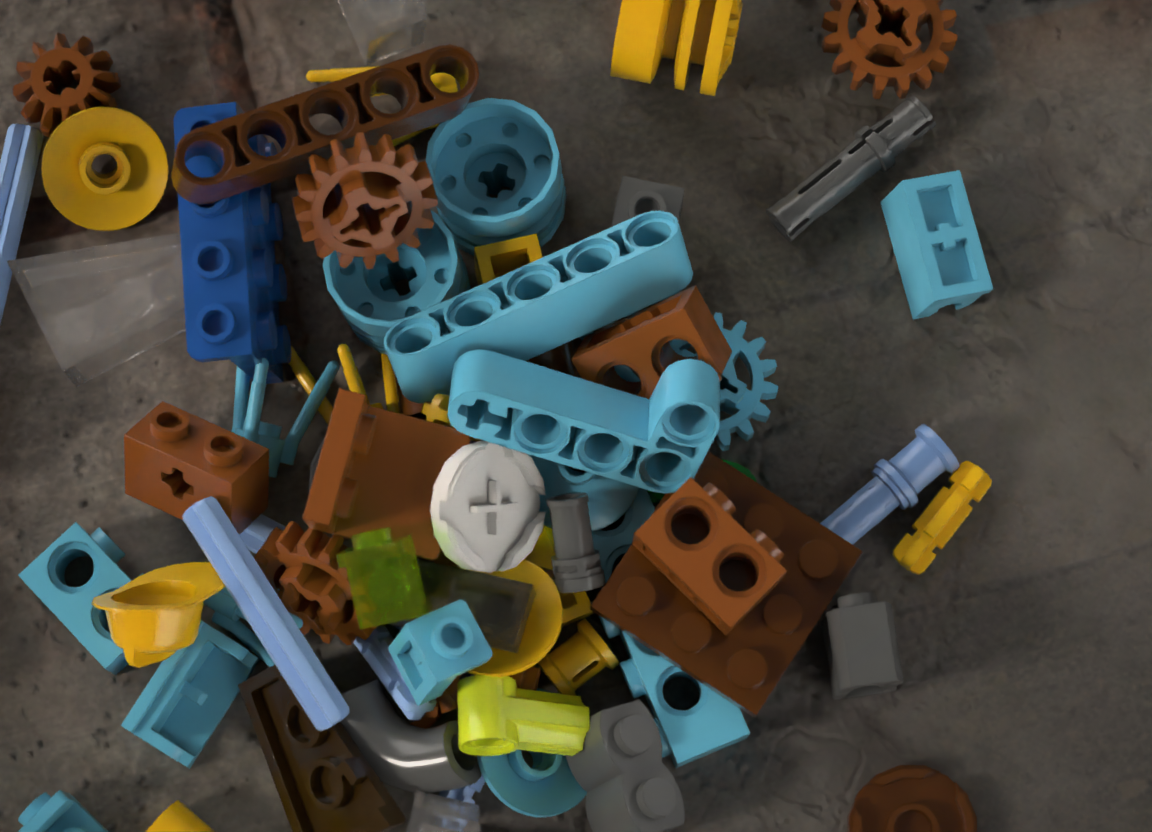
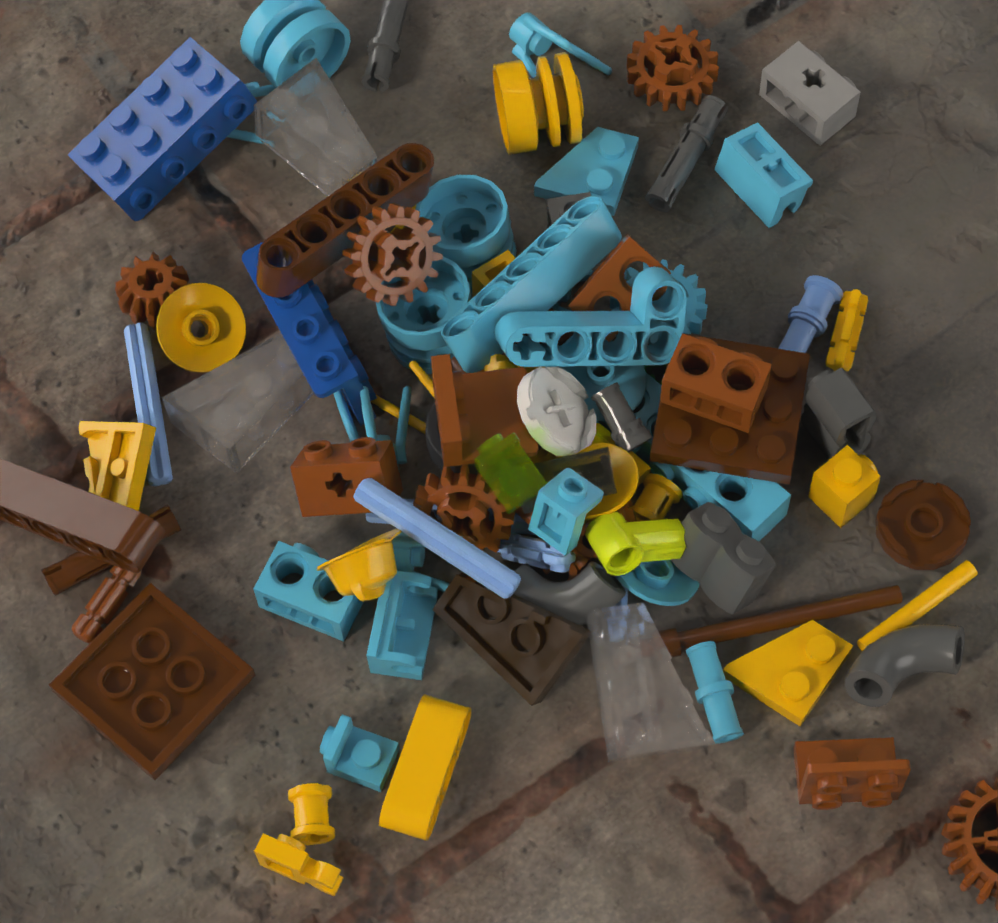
camera: 20 degrees left, 15 degrees down
none -> medium azure wing [534,127,639,216]
none -> light grey brick [759,41,861,146]
none -> yellow brick [808,445,881,528]

